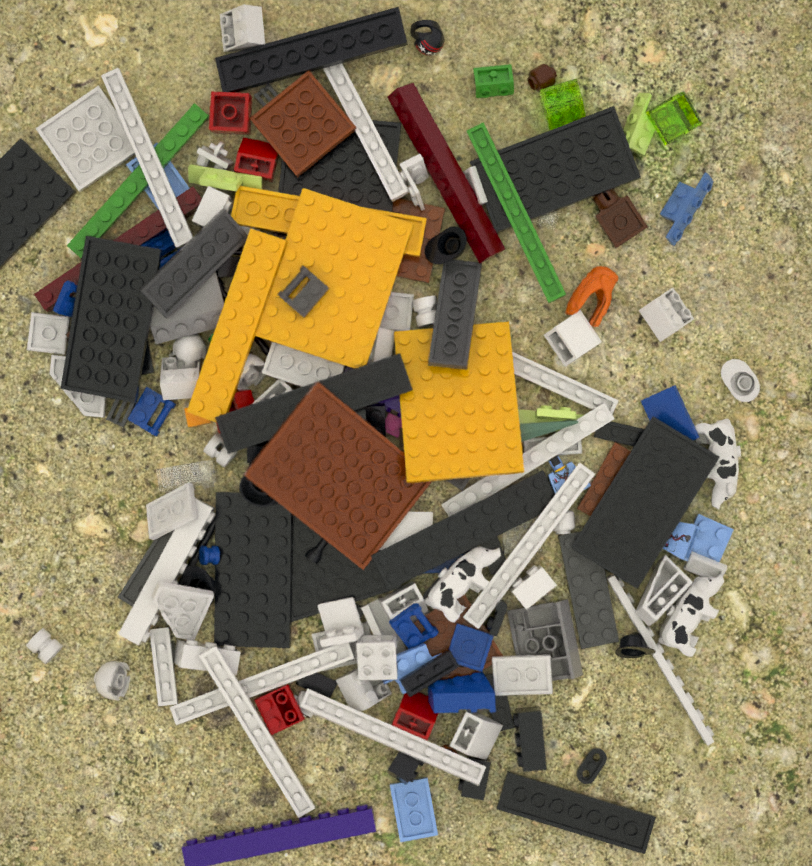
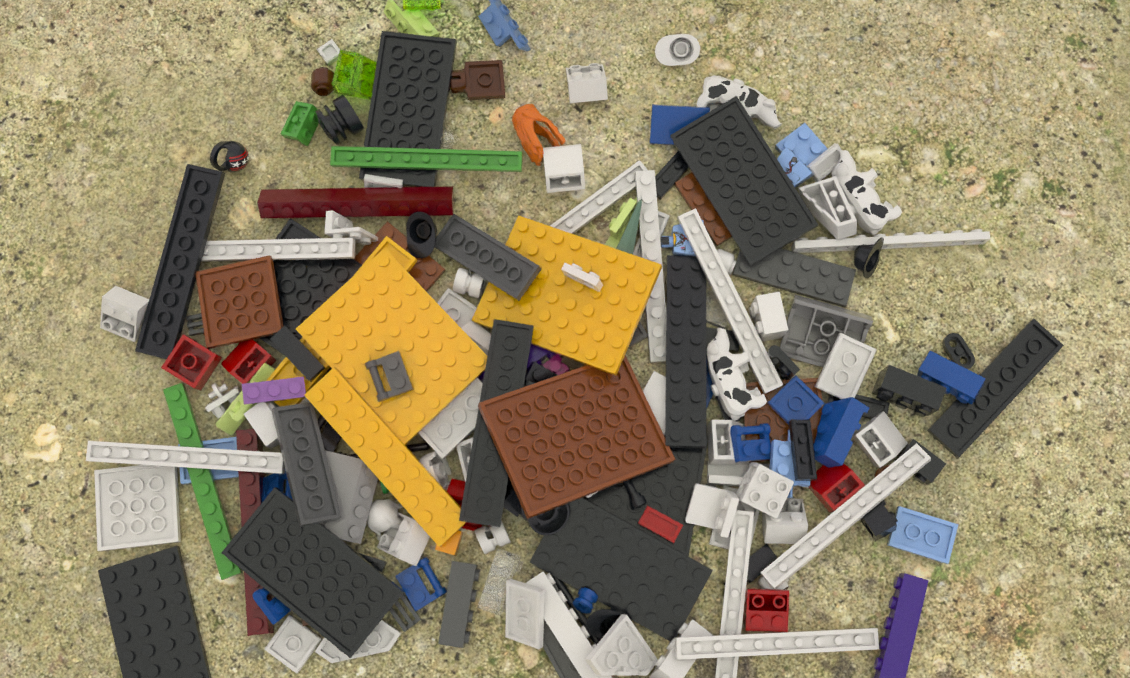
camera: 65 degrees left, 10 degrees down
none -> medium lavender plate [242,377,306,405]
none -> black tile [270,325,325,382]
none -> black wheel [315,95,364,145]
none -> white tile [317,39,344,66]
none -> dark grey brick [438,561,480,648]
none -> white plate [561,263,603,292]
none -> red tile [638,505,683,543]
none -> blue brick [917,351,986,405]

